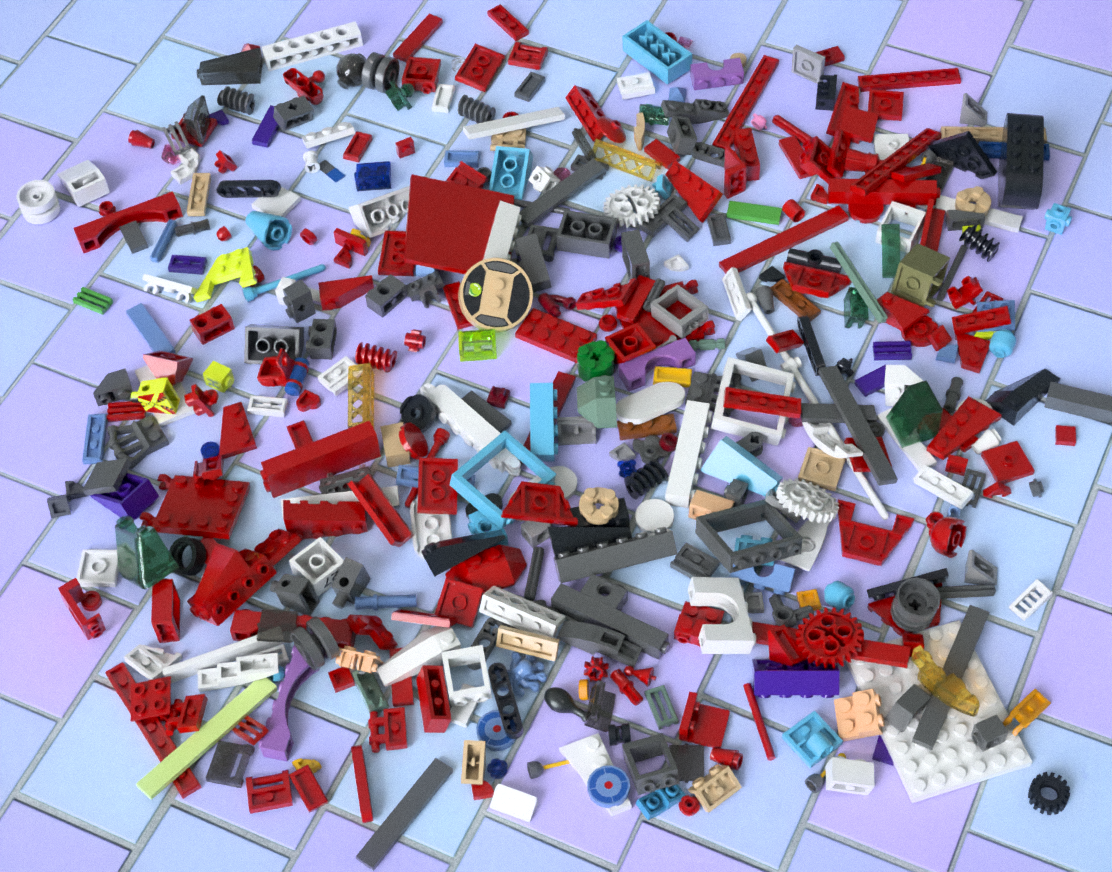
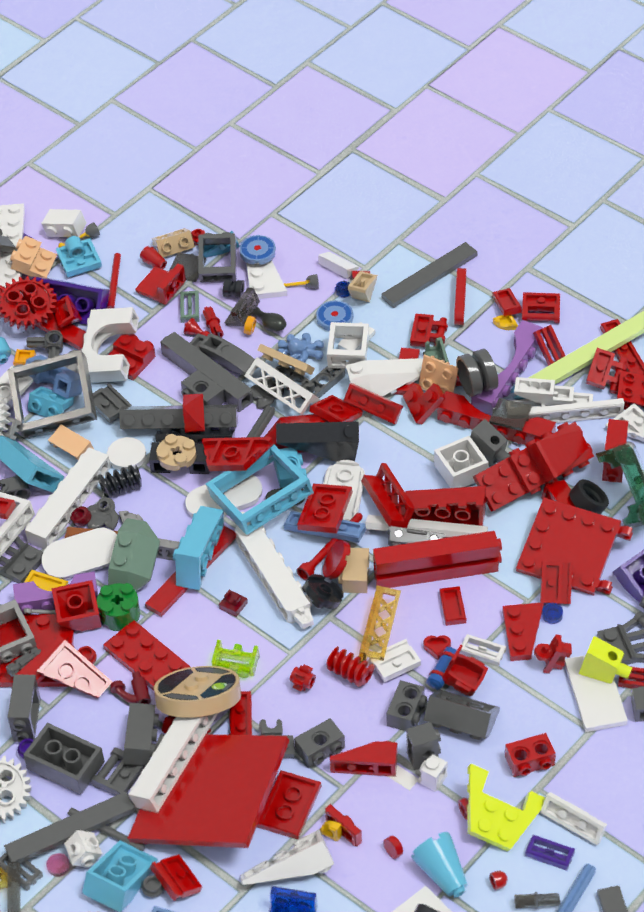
camera: 165 degrees left, 5 degrees down
medium blue tile [126,303,176,354] -> none
slope [143,350,193,386] -> none
neon yellow brick [203,361,235,393] -> none
clear smoke plate [206,740,255,788] -> none
medium azure piece [242,264,326,302] -> none
dark grey torso [332,557,371,609] -> none
red tile [334,247,352,269] -> none
medium blue pin [355,594,416,610] -> none
red brick [416,665,451,733] -> none
dark grey tile [461,390,512,433] -> none
black beam [488,663,524,739] -> none
red gear [584,656,609,683] -> none
clear blue plate [617,459,637,478] -> none
dark grey brick [724,479,748,507] -> none
none -> red slope [183,393,205,433]

